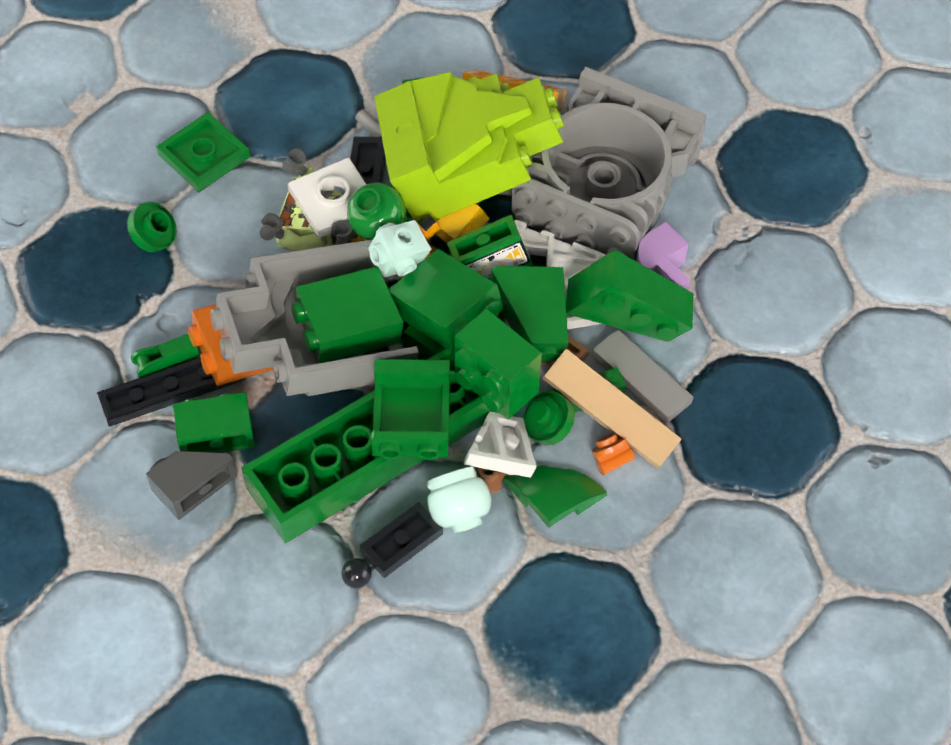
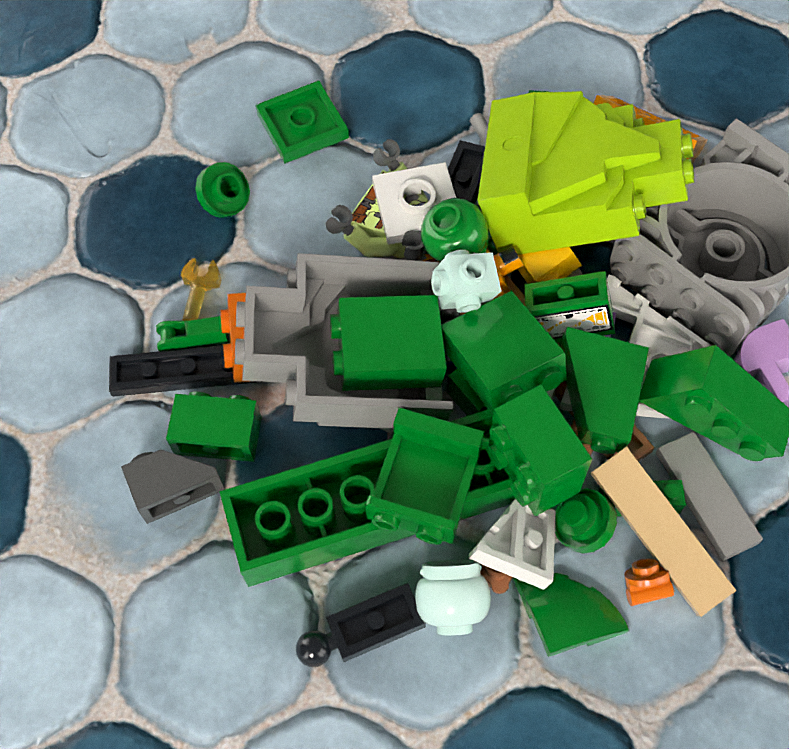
camera: 20 degrees right, 5 degrees up
none -> clear yellow bar [181,258,221,320]

